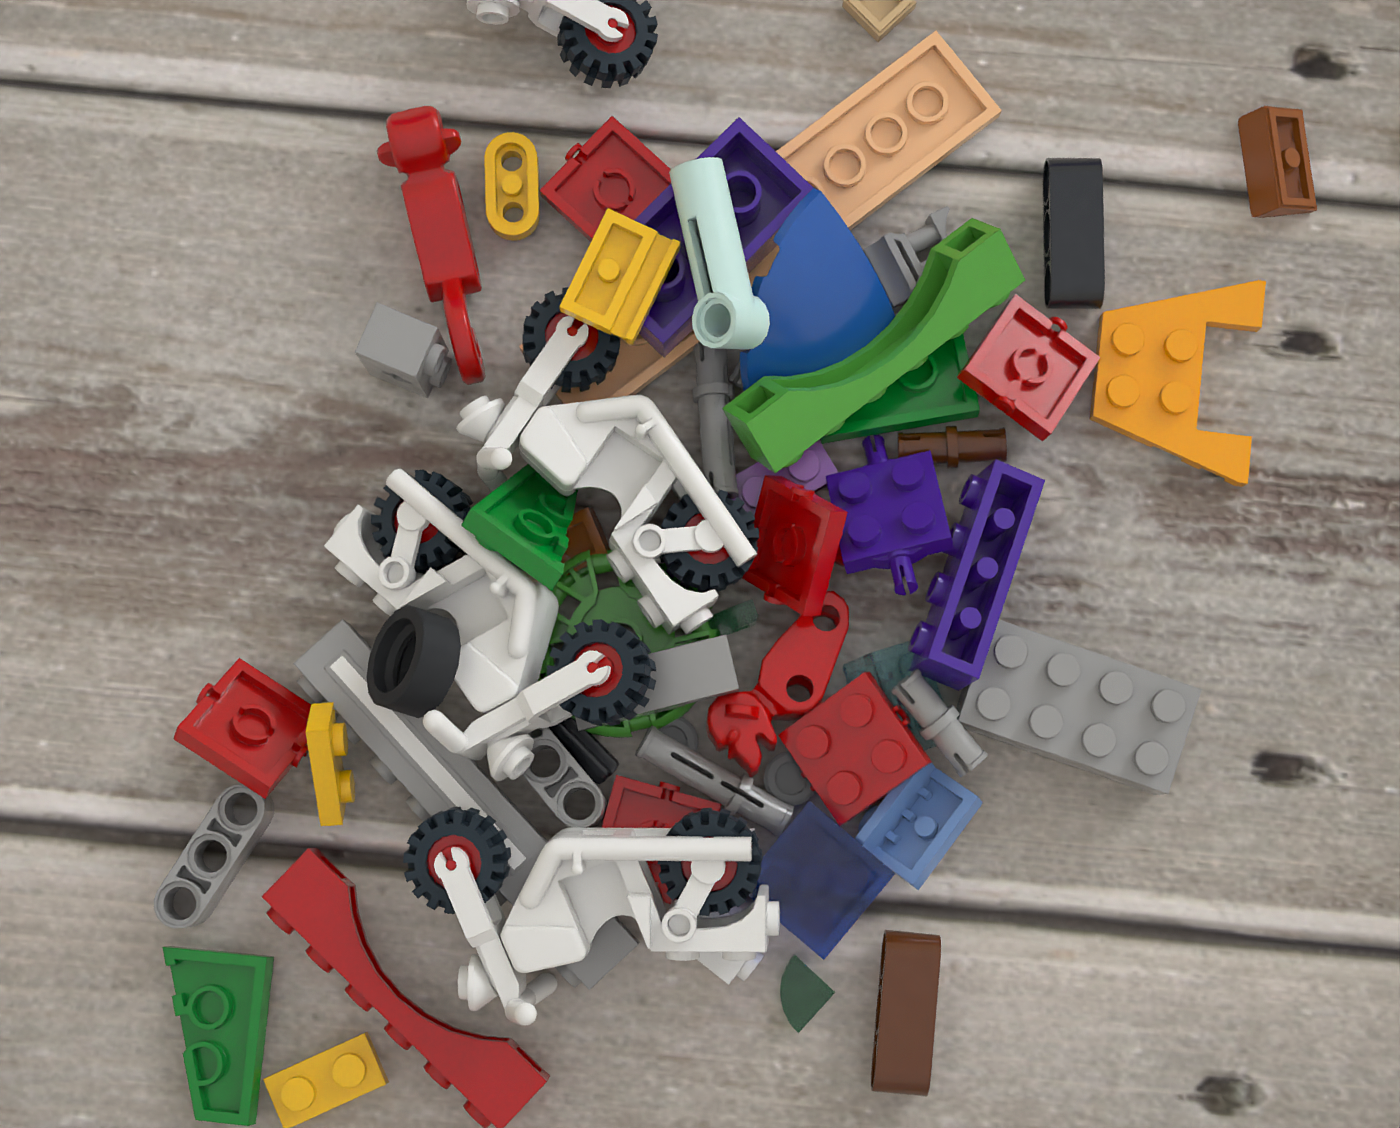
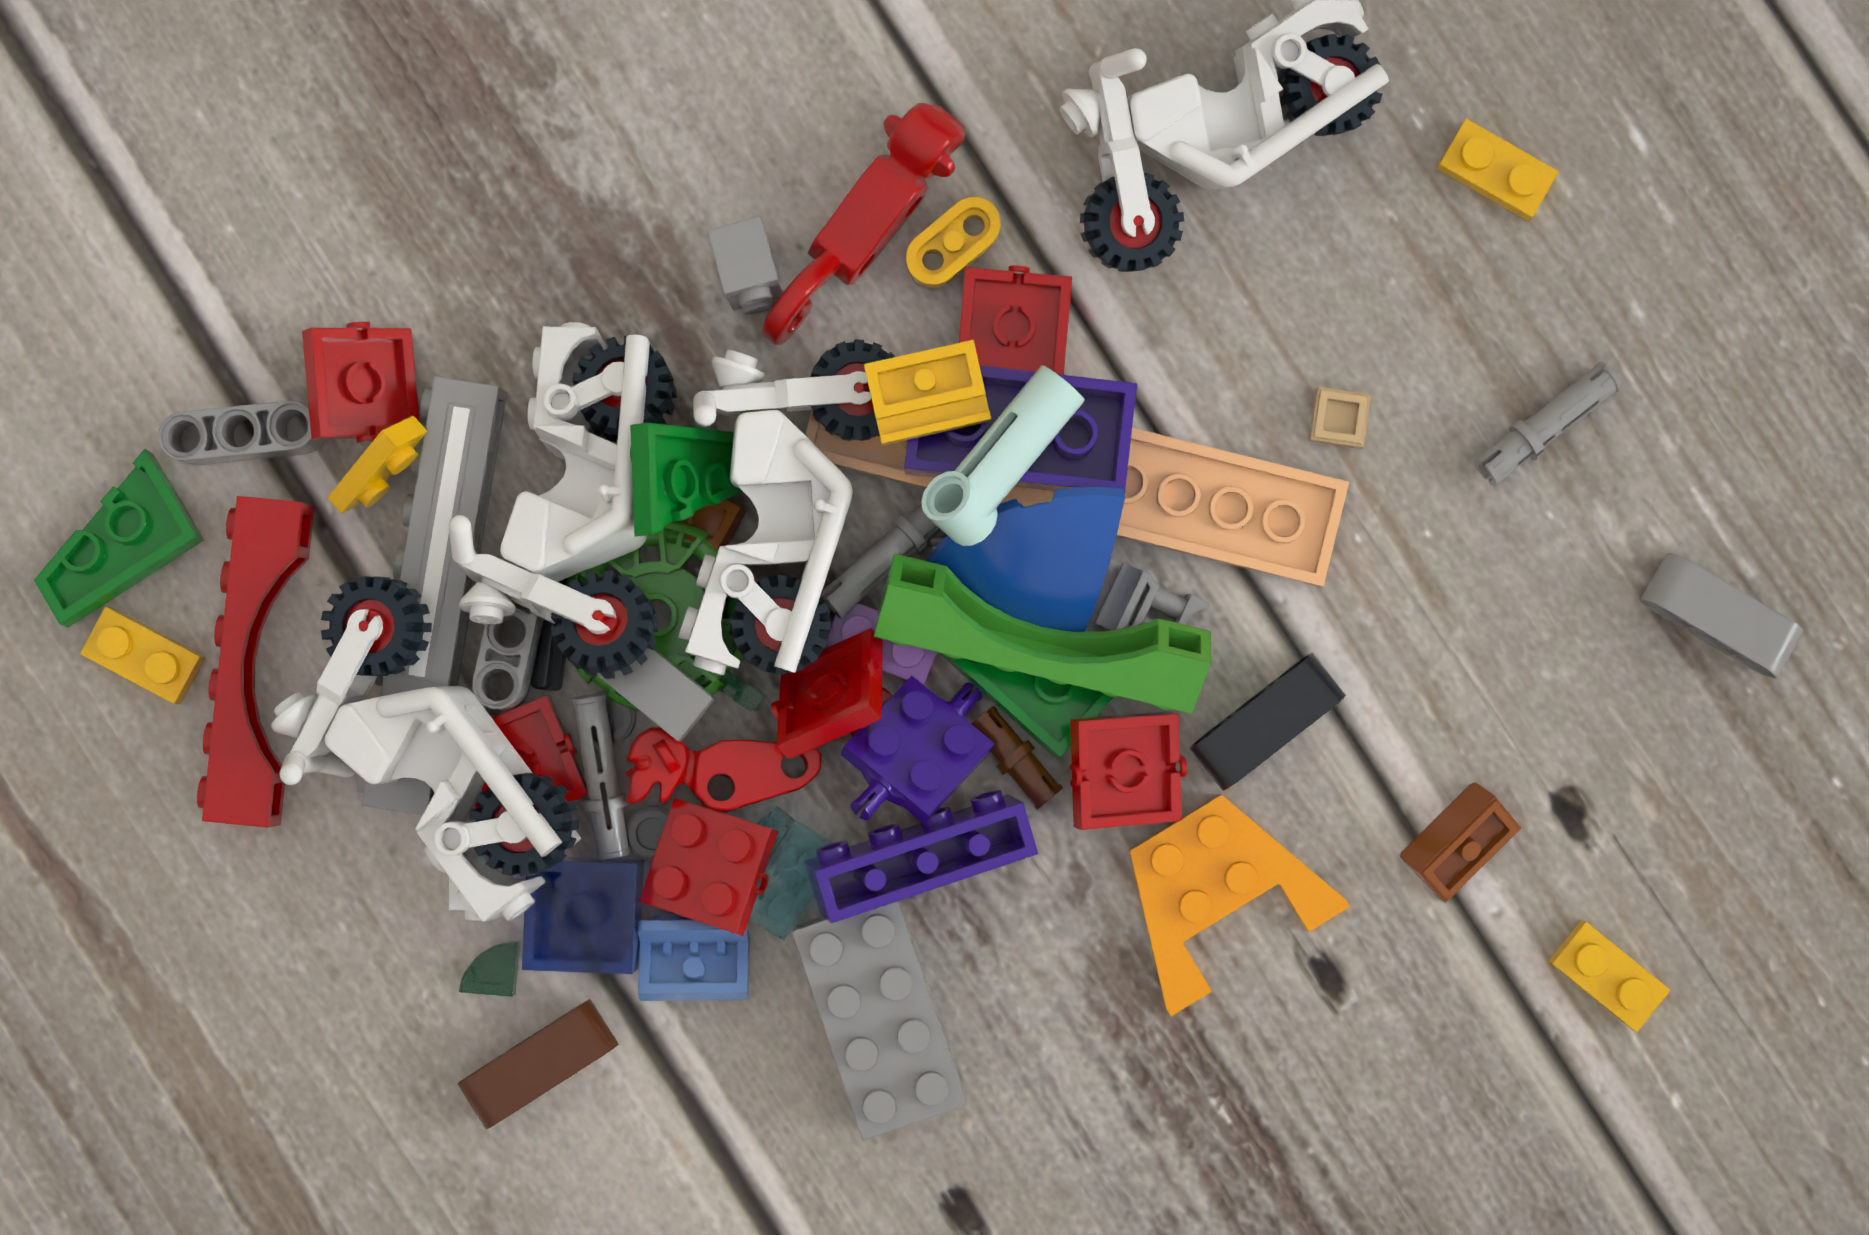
camera: 55 degrees right, 5 degrees up
black tyre [366,605,461,718] -> none
light grey pin [890,669,988,777] -> none

